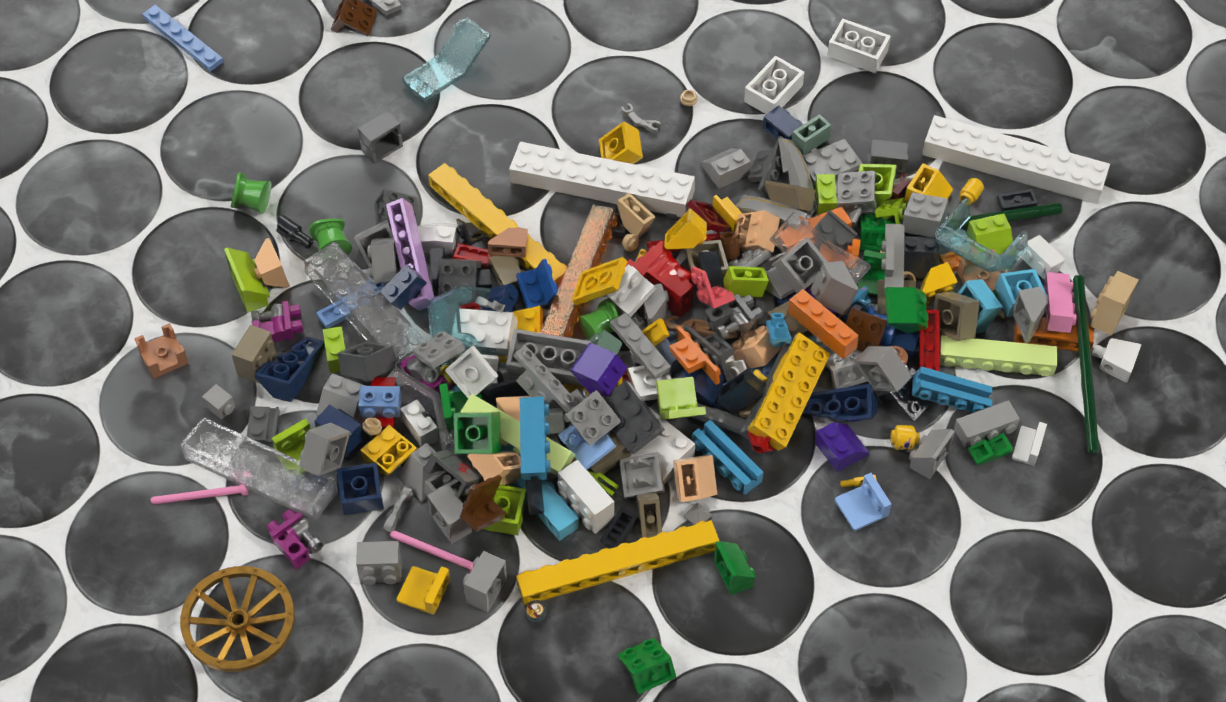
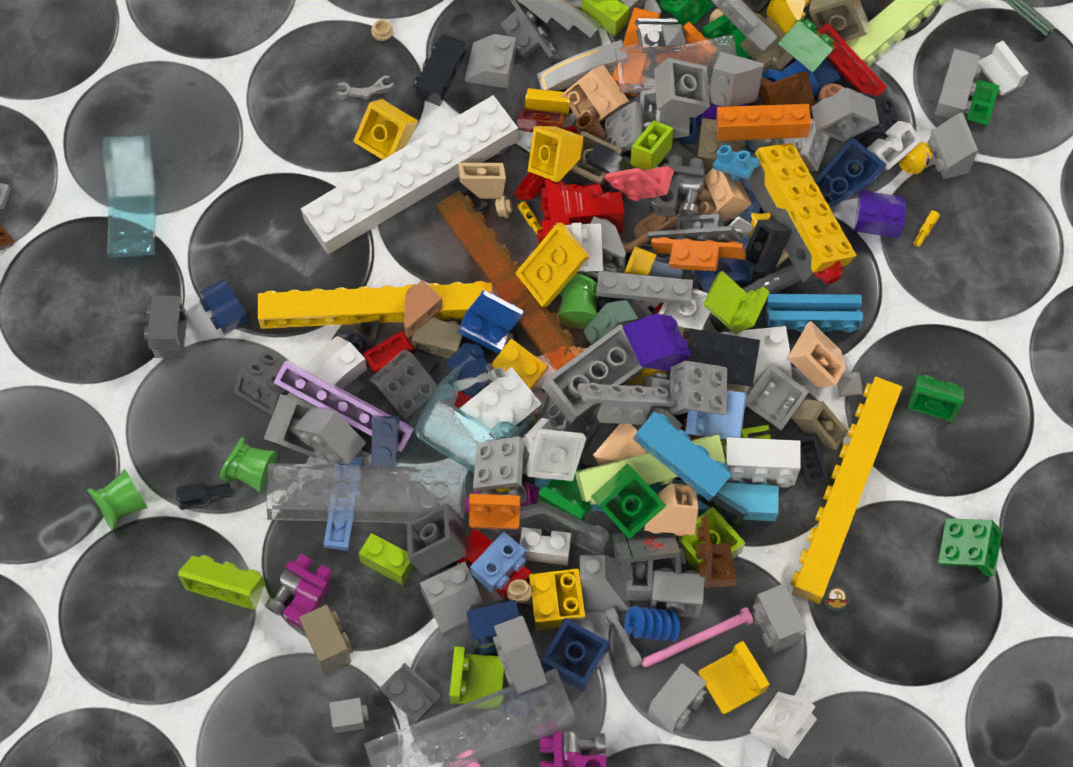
camera: 50 degrees left, 10 degrees up
nougat panel [134,323,189,379] -> none
light nougat slope [254,238,290,288] -> none
dark blue wedge [255,337,325,402] -> none
black slope [430,248,446,290] -> none
dark tan slope [765,180,816,212] -> none
light blue bracket [835,473,892,531] -> none
dark azure brick [912,366,992,413] -> none
none -> dark blue brick [199,279,248,334]
none -> black brick [413,34,467,106]
none -> orange bracket [469,494,520,529]
none -> blue piece [624,606,680,642]
none -> light grey slope [661,24,687,47]
none -> white bracket [750,692,817,759]
none -> white brick [867,121,922,170]

